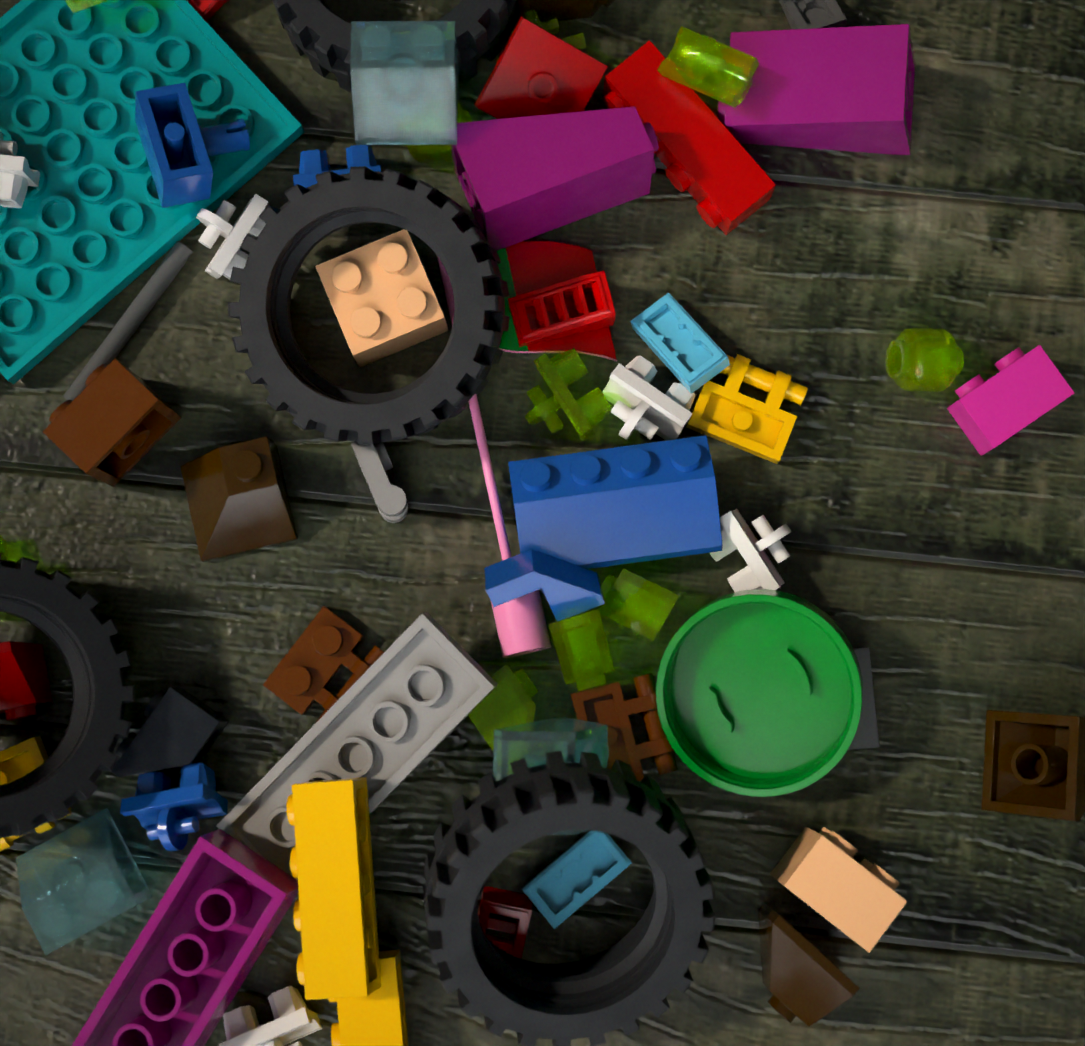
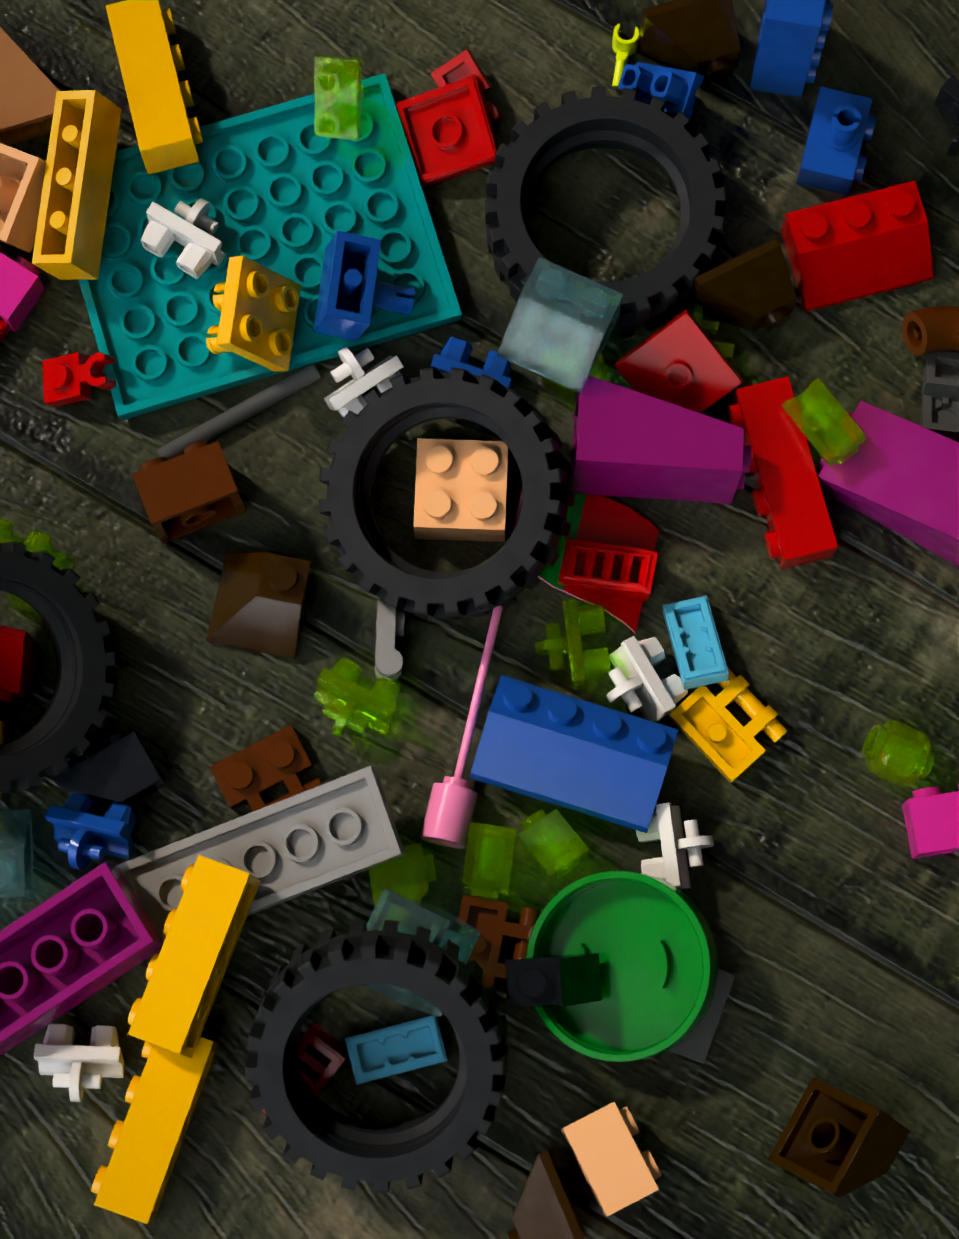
camera: 25 degrees right, 5 degrees down
blue slope [485,549,605,622] -> none
none -> yellow plate [206,256,301,372]
none -> clear neon green hips [313,657,400,738]
none -> black slope [504,953,602,1008]

